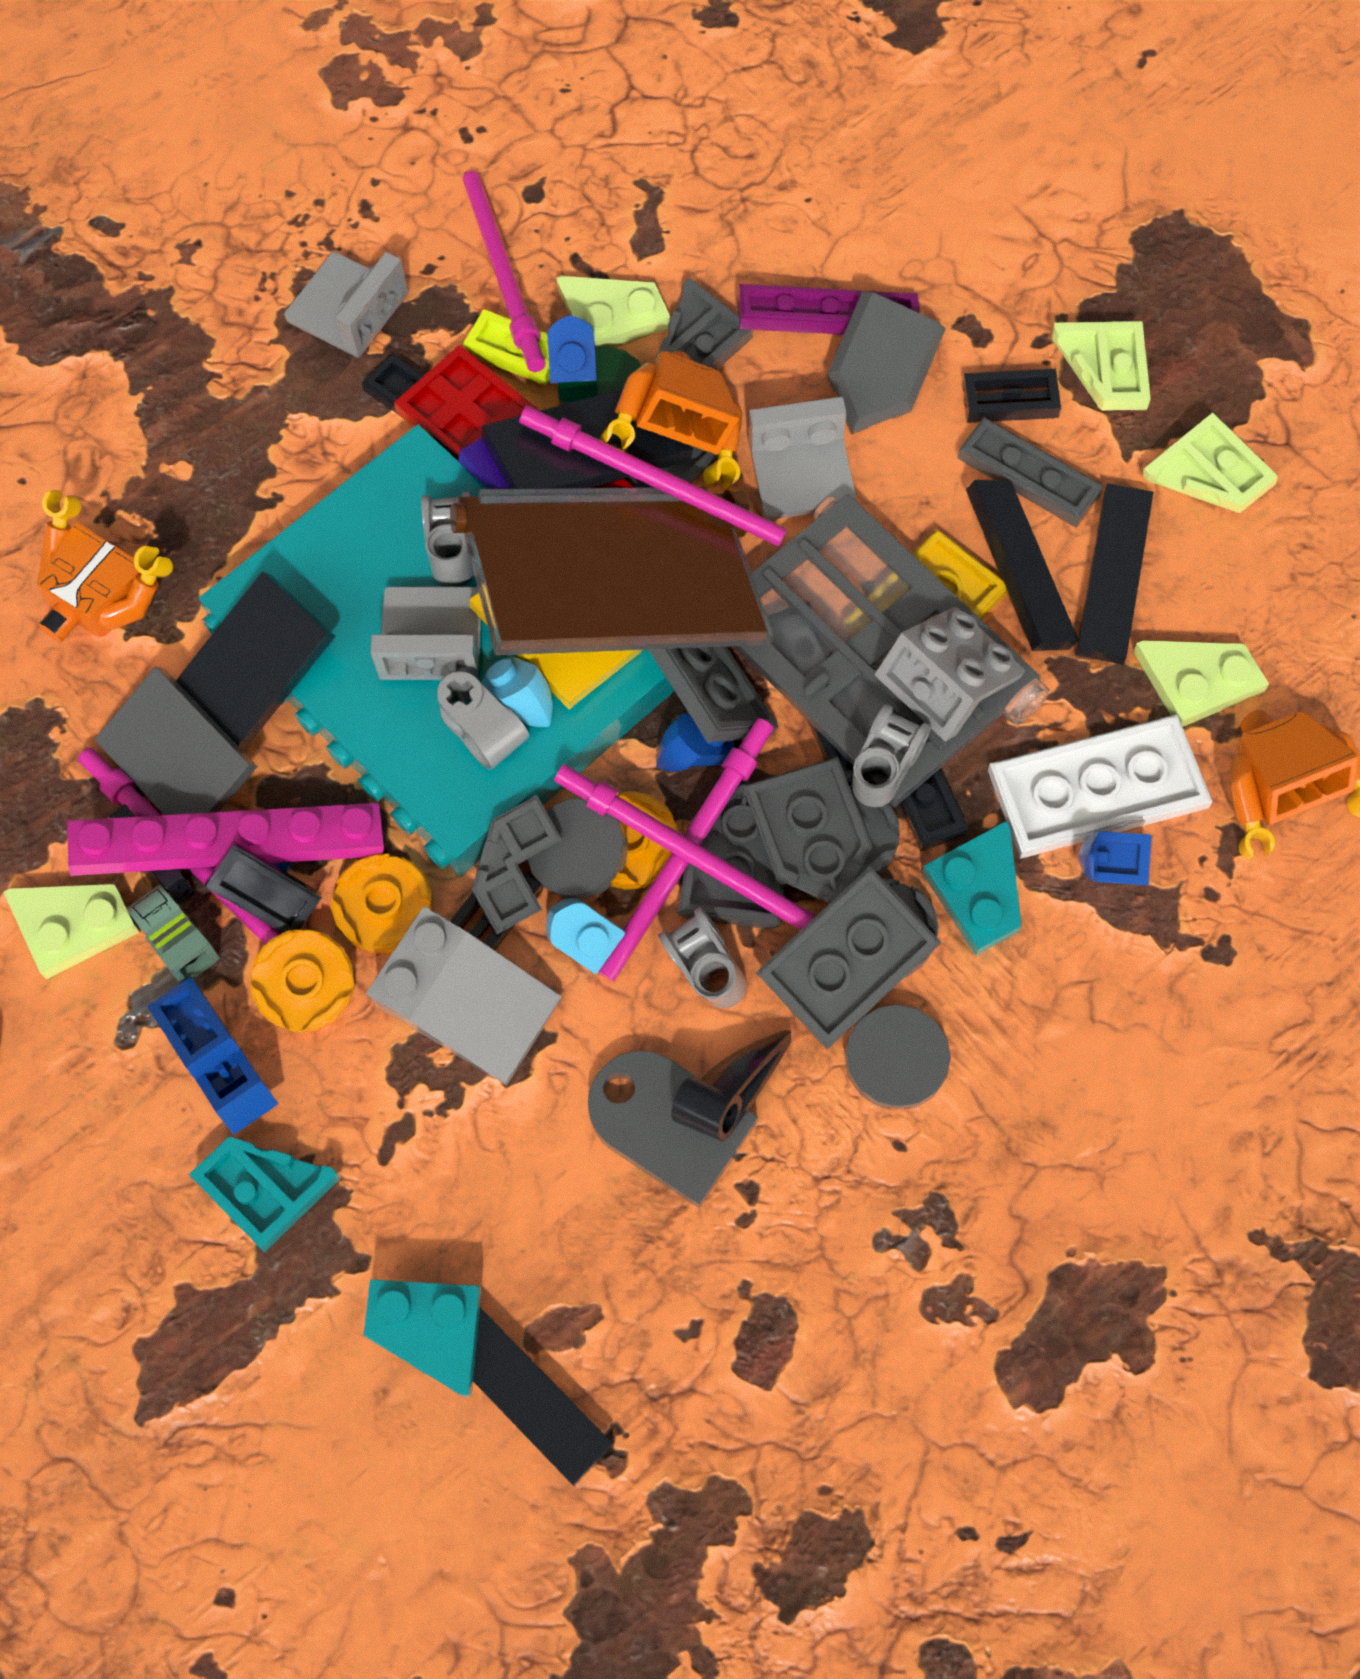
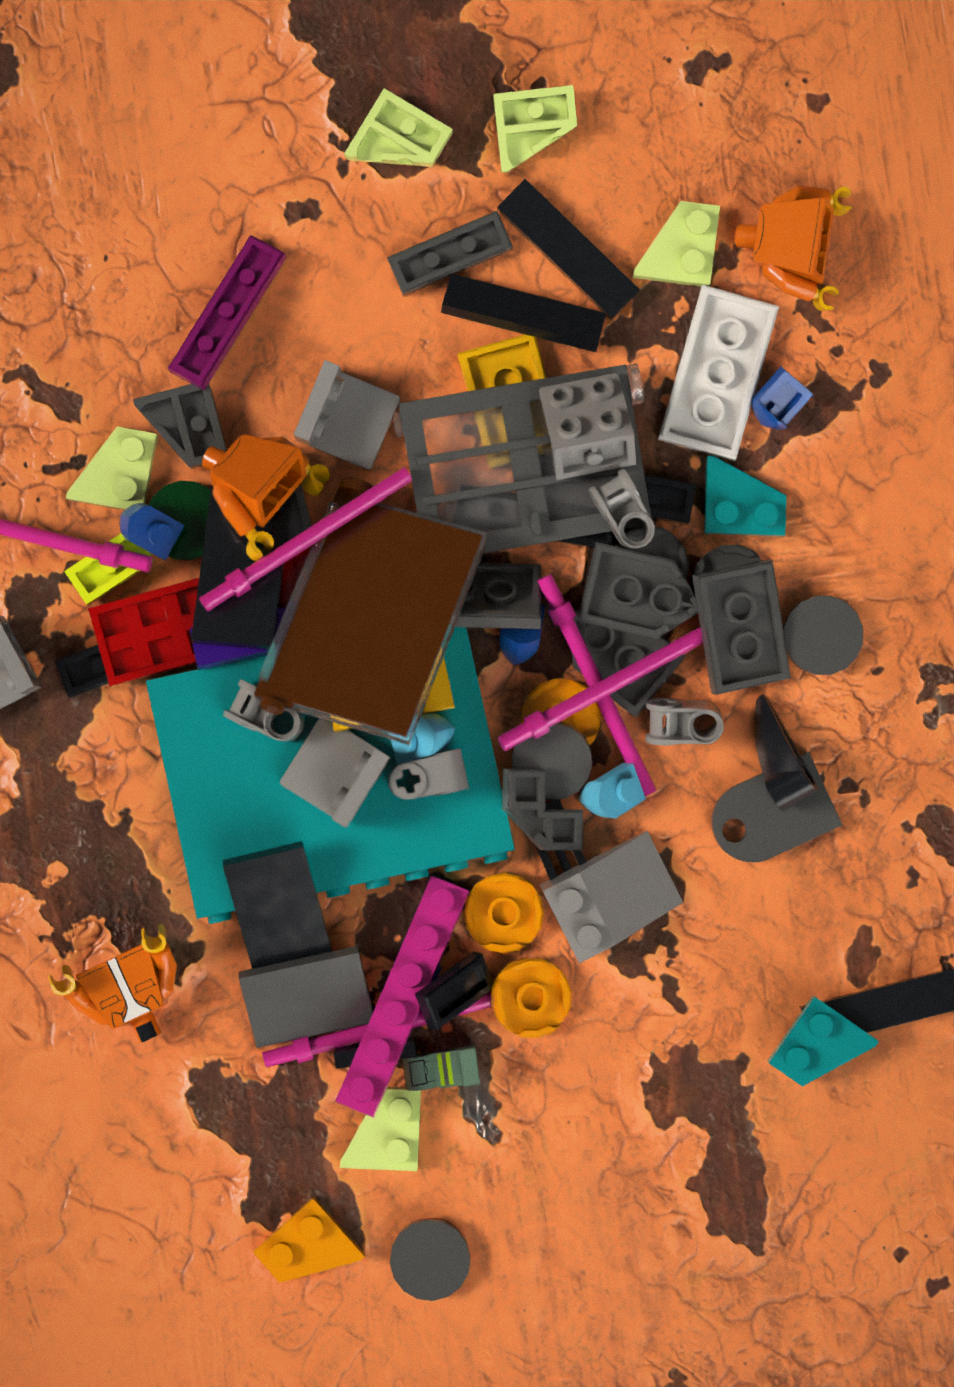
camera: 65 degrees left, 20 degrees up
blue slope [147,976,278,1135] -> none
teal wing [189,1136,341,1252] -> none
dark grey tile [827,291,945,435] -> none
black tile [962,369,1061,423] -> none

